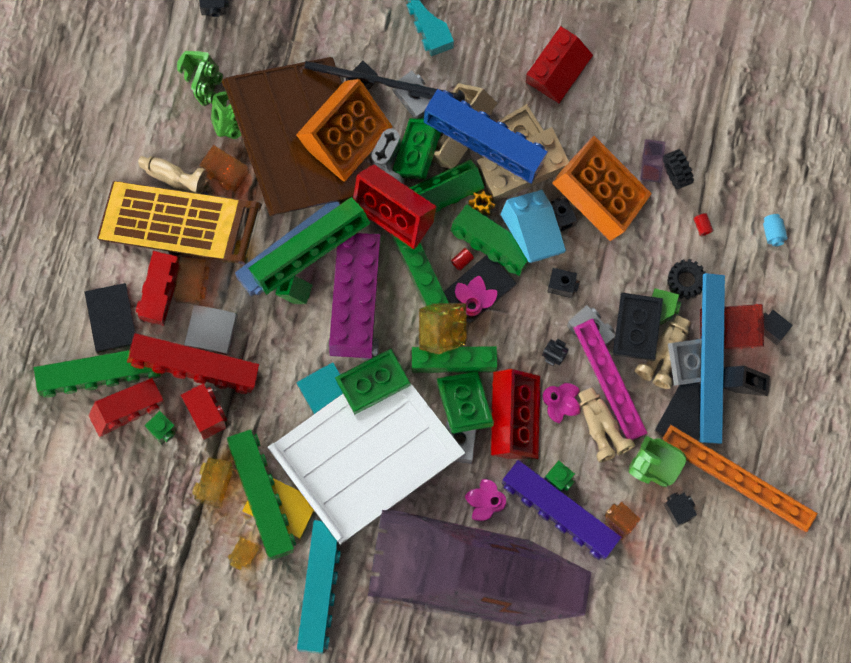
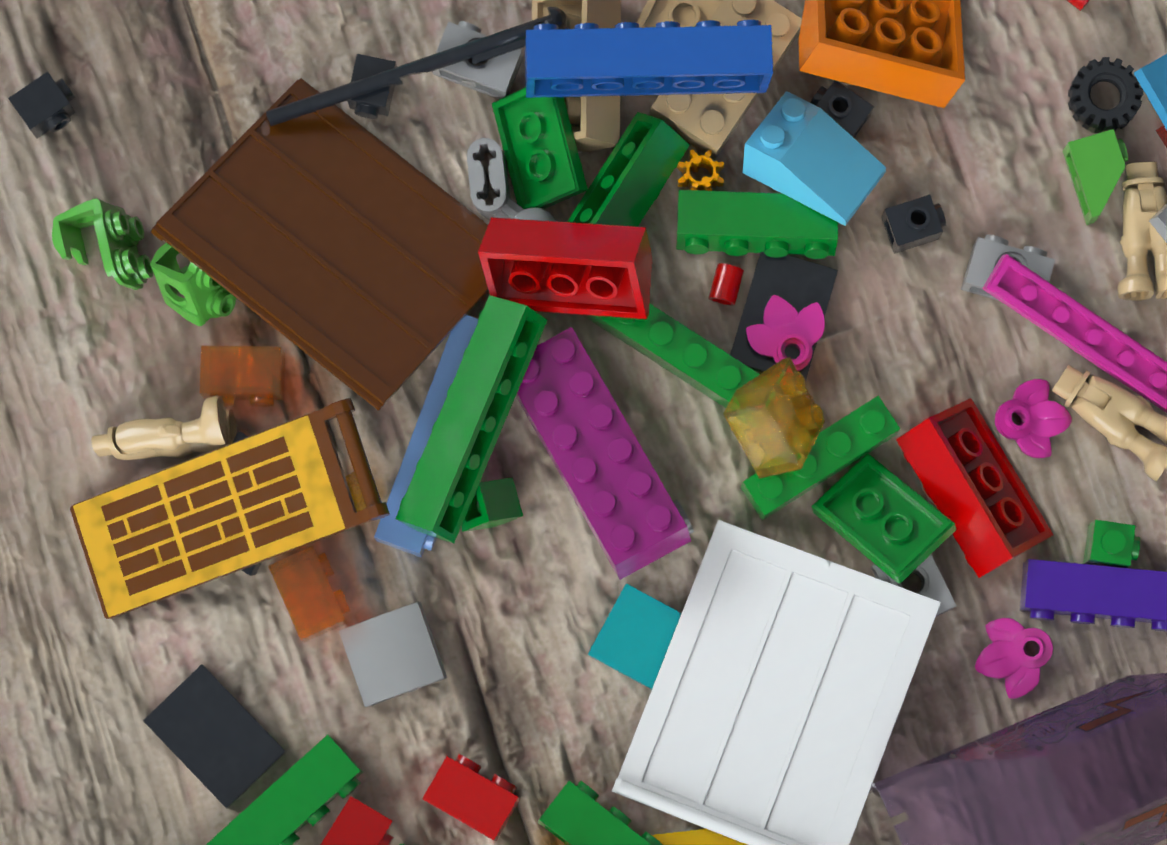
camera: 30 degrees left, 5 degrees up
red brick [127,333,259,394] -> none
red wedge [136,250,182,326] -> none
orange slope [296,79,393,181] -> none
green tile [335,348,411,415] -> none
black gear [542,339,569,366] -> none
black tile [613,292,663,361] -> none

